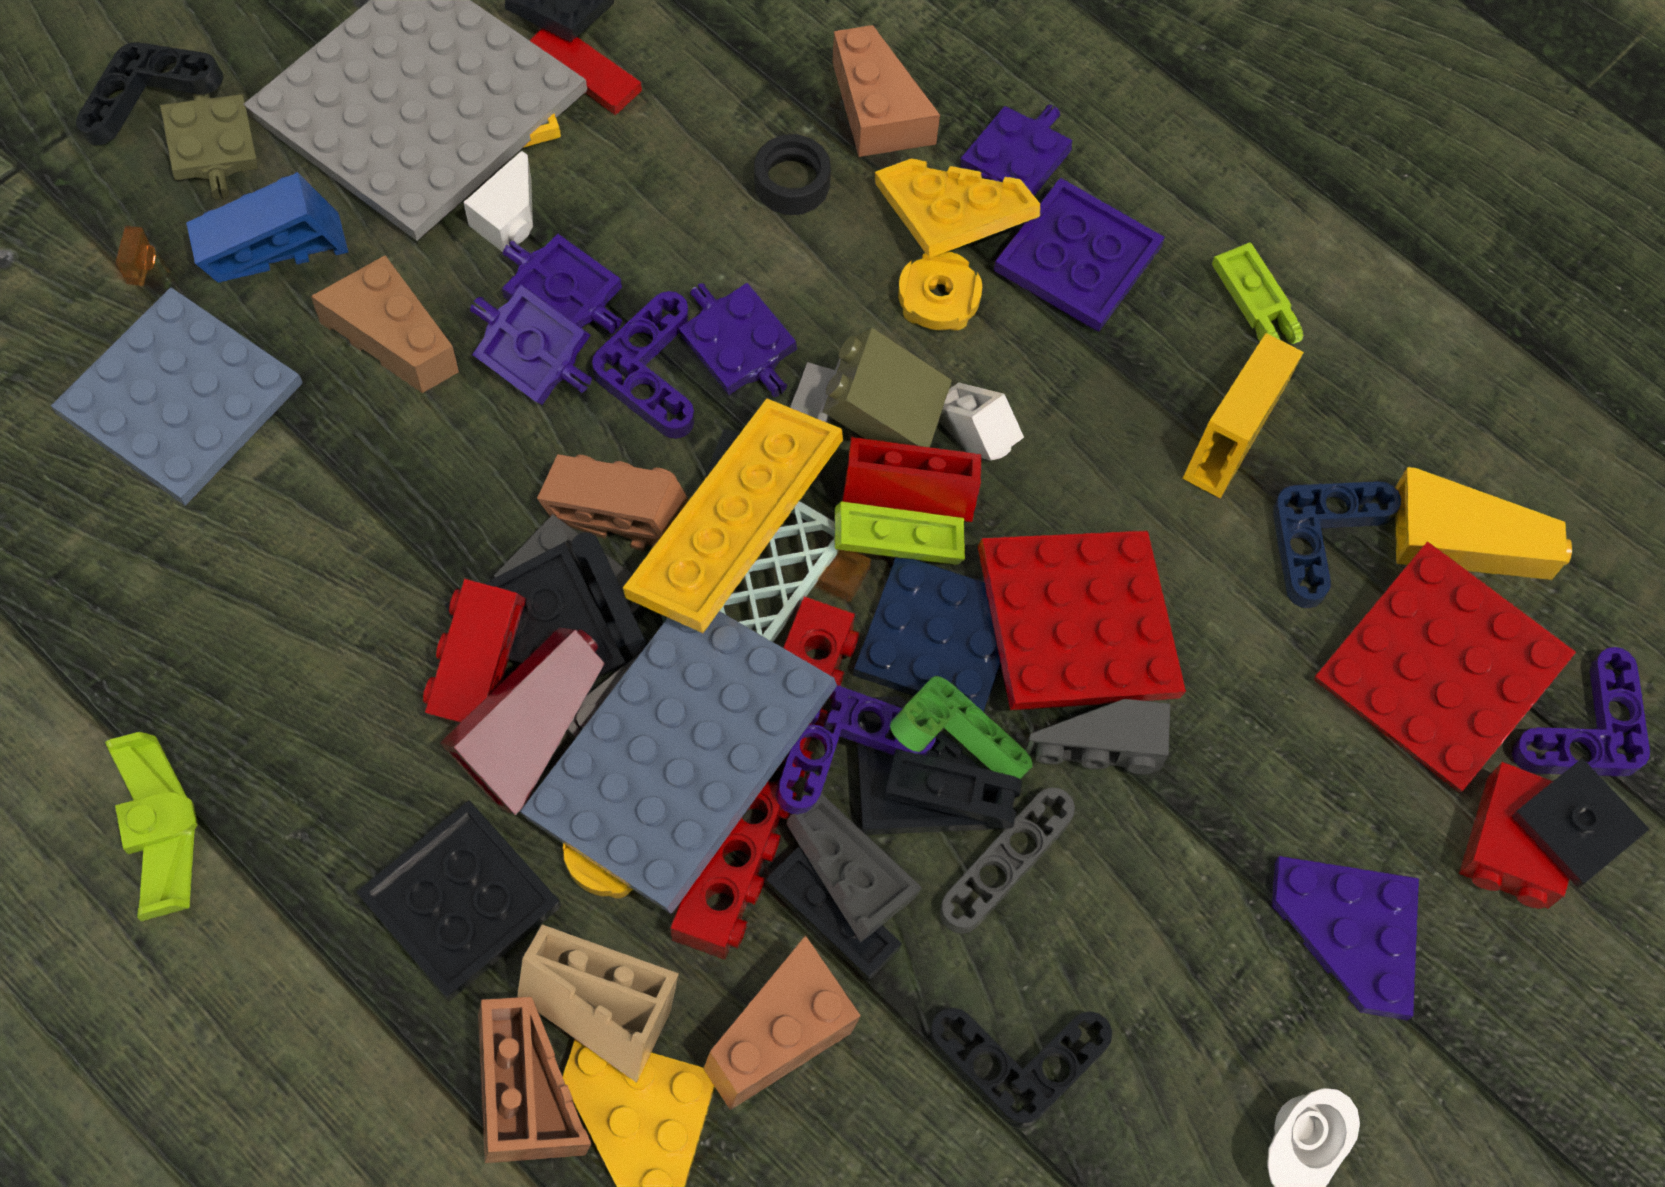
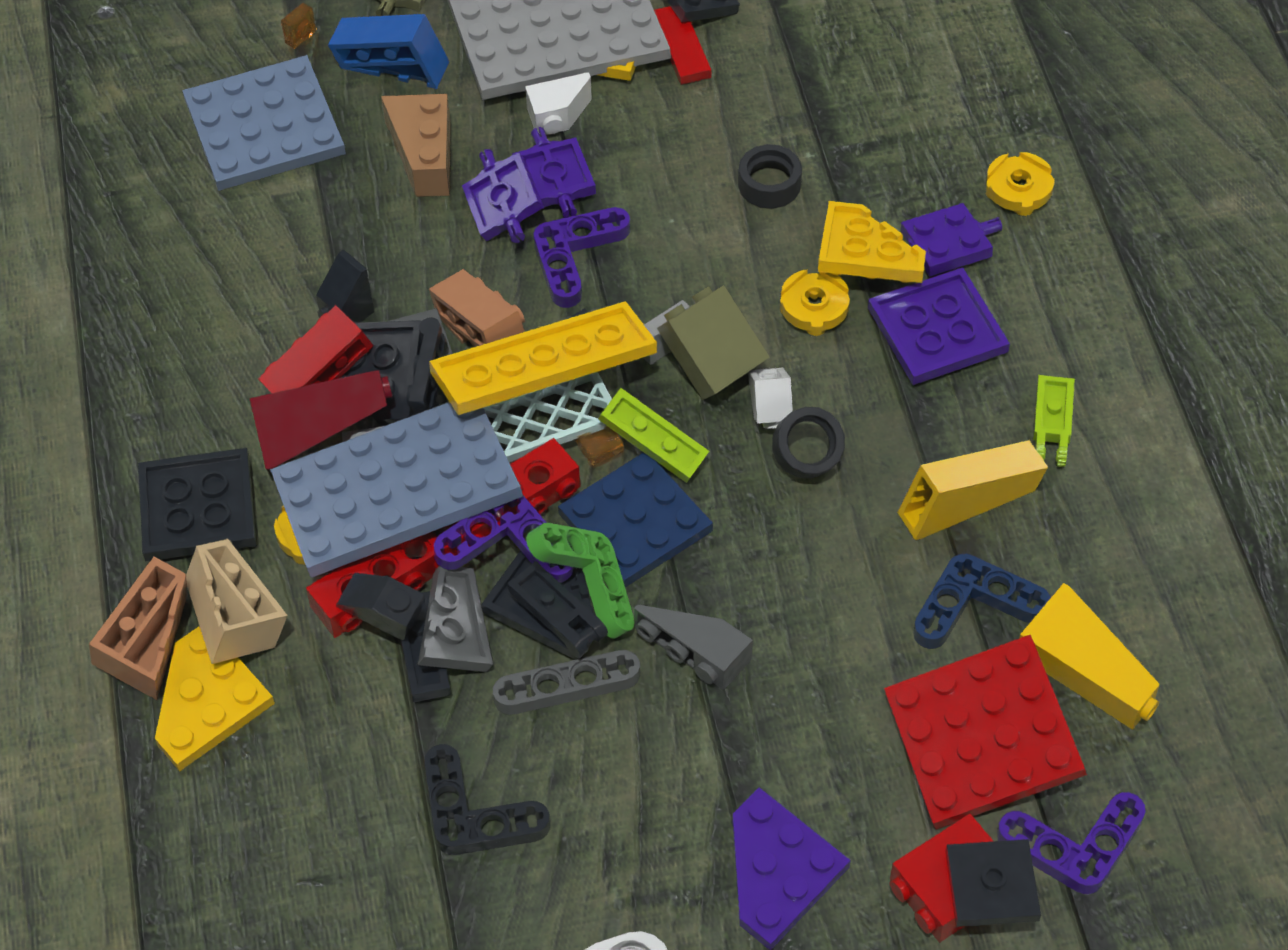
camera: 40 degrees right, 10 degrees down
lime plate [105,732,198,922] -> none
dark purple plate [679,283,797,397] -> none
nougat wedge [704,936,861,1110] -> none
nougat wedge [832,25,940,157] -> none
red brick [842,437,981,522] -> none
red plate [977,531,1186,710] -> none
none -> black slope [316,249,374,323]
none -> black slope [336,573,424,641]
none -> black tyre [772,406,845,478]
none -> yellow plate [986,152,1054,216]

